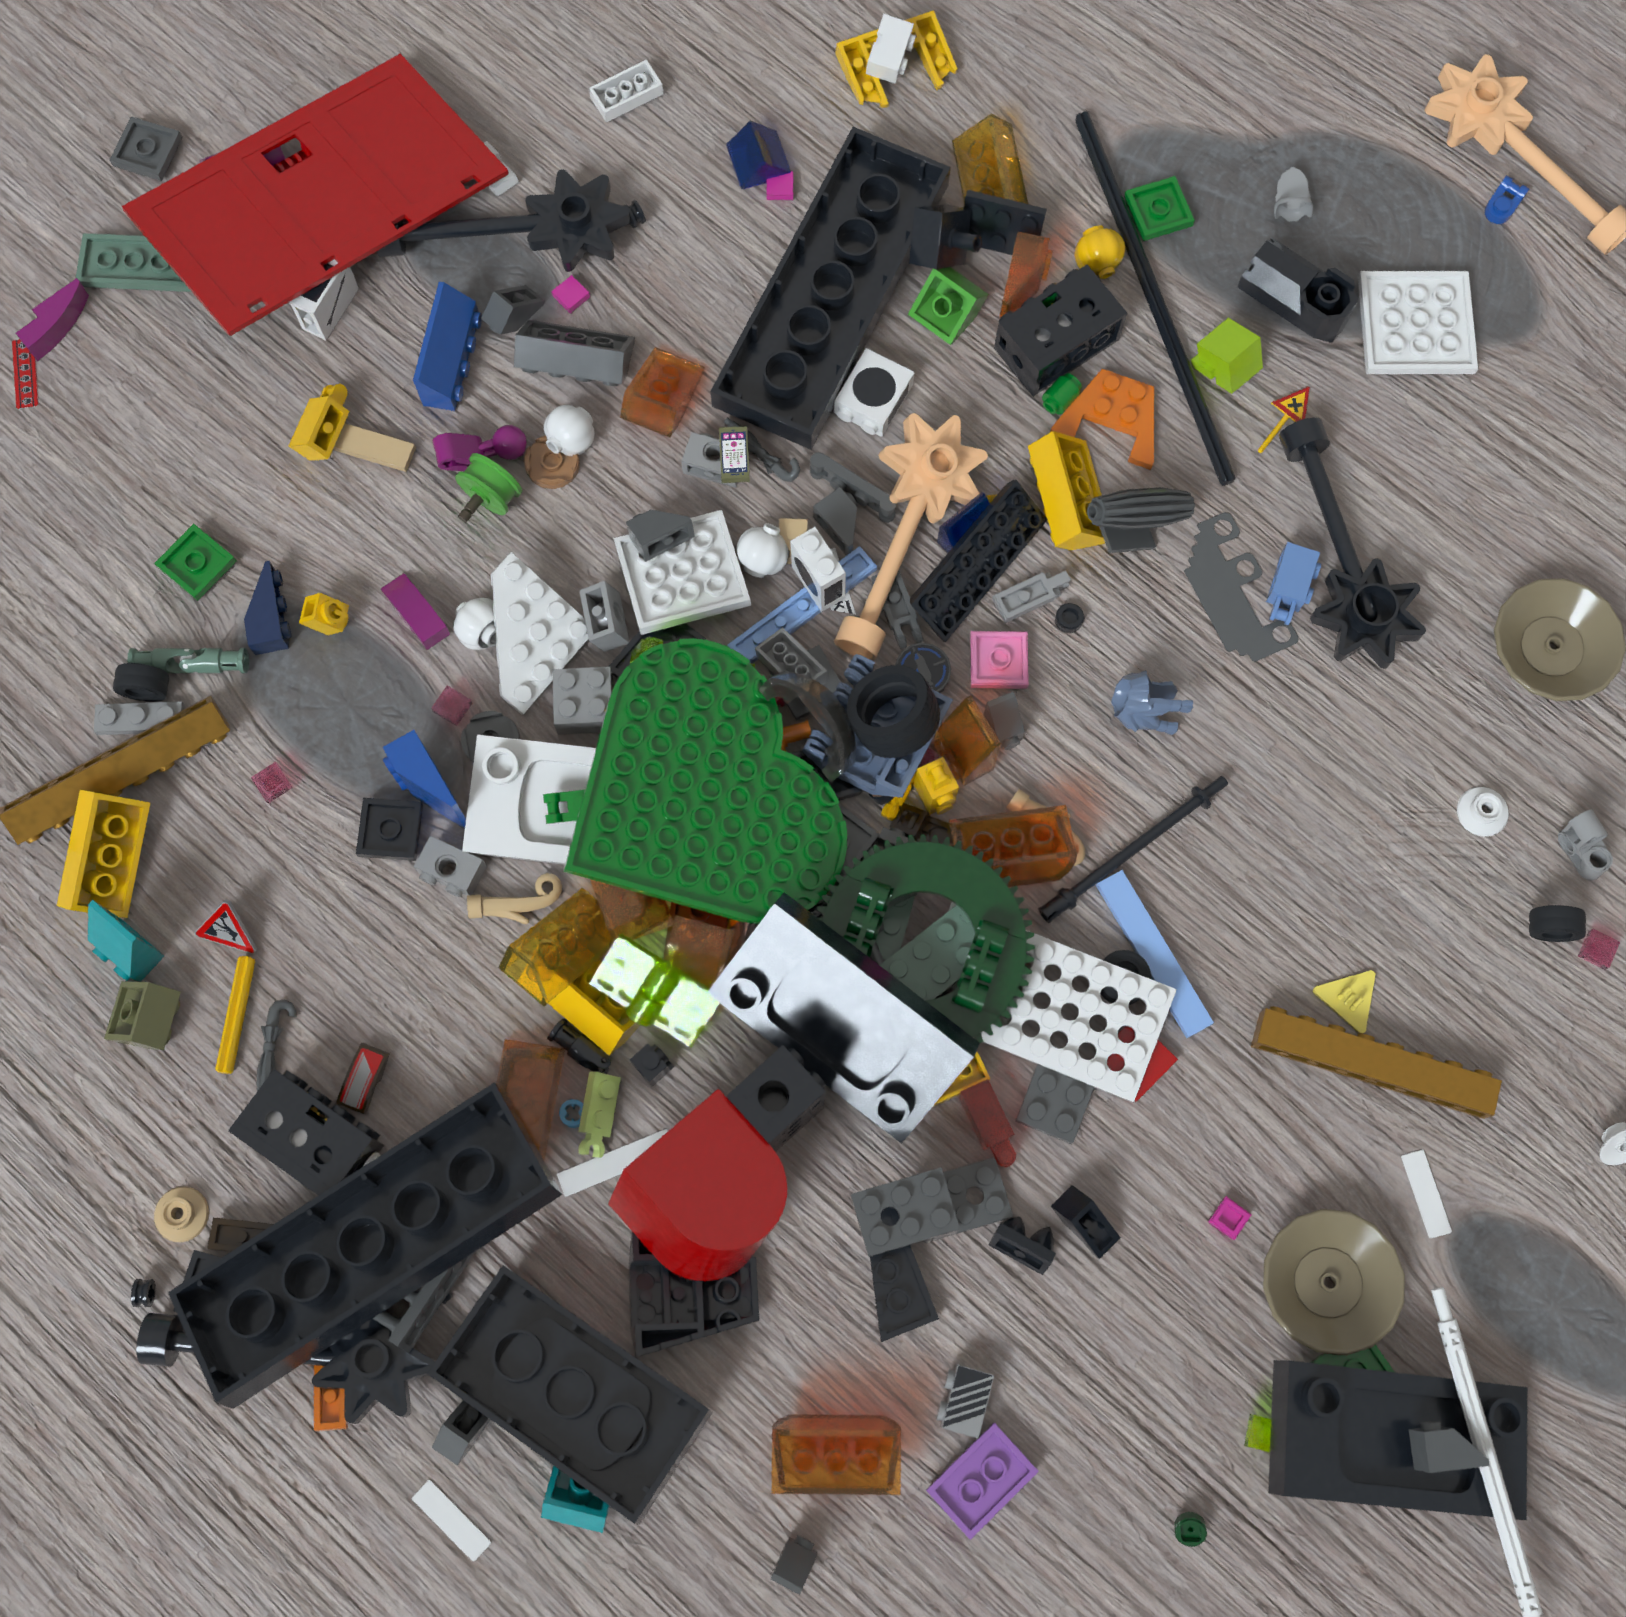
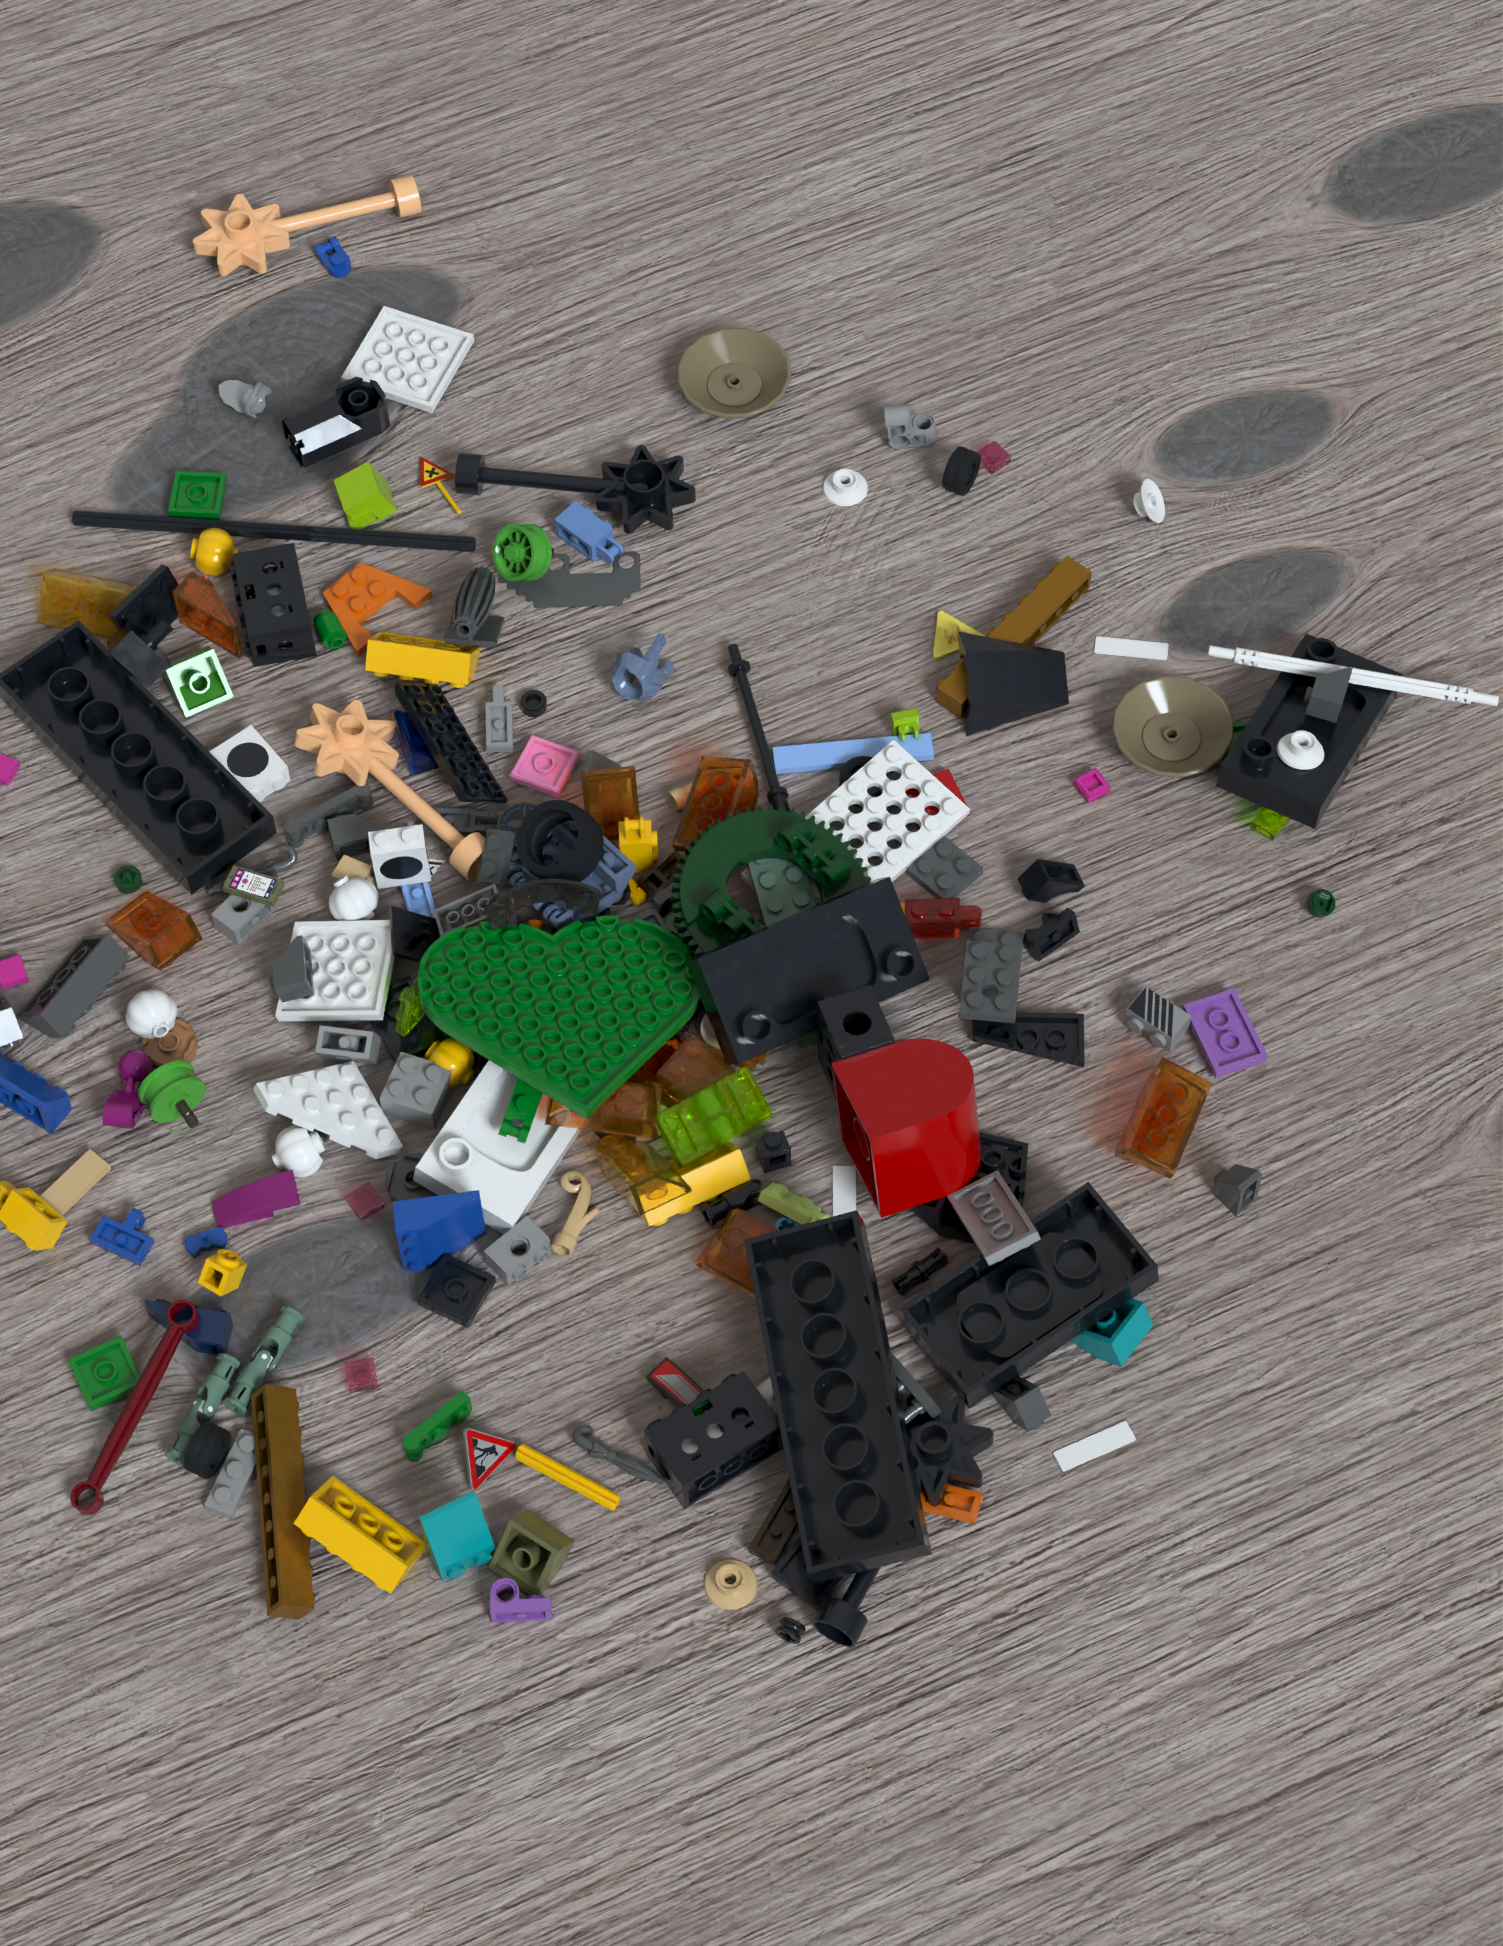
camera: 65 degrees left, 15 degrees down
none -> dark red piece [70,1300,200,1515]
none -> blue plate [89,1208,155,1266]
none -> dark green tile [114,866,143,894]
none -> blue piece [185,1227,228,1257]
none -> sand green piece [223,1306,304,1416]
none -> black piece [389,906,439,962]
none -> green plate [403,1390,472,1462]
none -> dark grey plate [477,829,516,886]
none -> medium lavender plate [490,1578,552,1623]
none -> bright green wheel [493,524,554,581]
none -> lime tile [891,708,920,742]
none -> black pin [892,1248,948,1295]
none -> light grey plate [947,1170,1041,1266]
none -> black wedge [958,632,1069,736]
none -> white piece [1276,731,1324,770]

